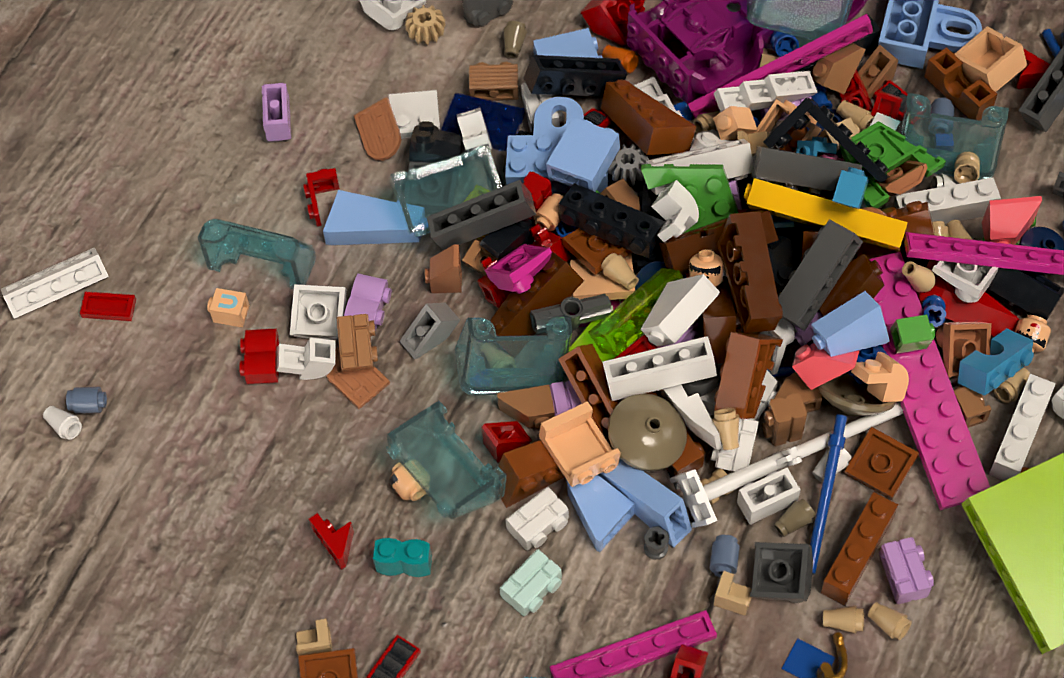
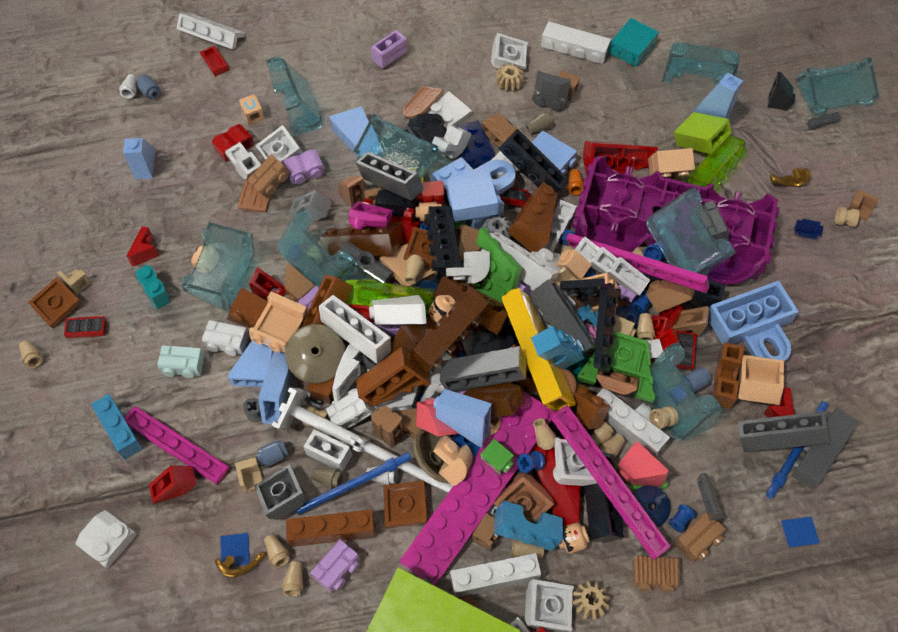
camera: 50 degrees right, 0 degrees up
red bracket [303,168,340,227] -> none
tan cone [712,408,739,450] -> none
none -> light blue slope [123,138,156,179]

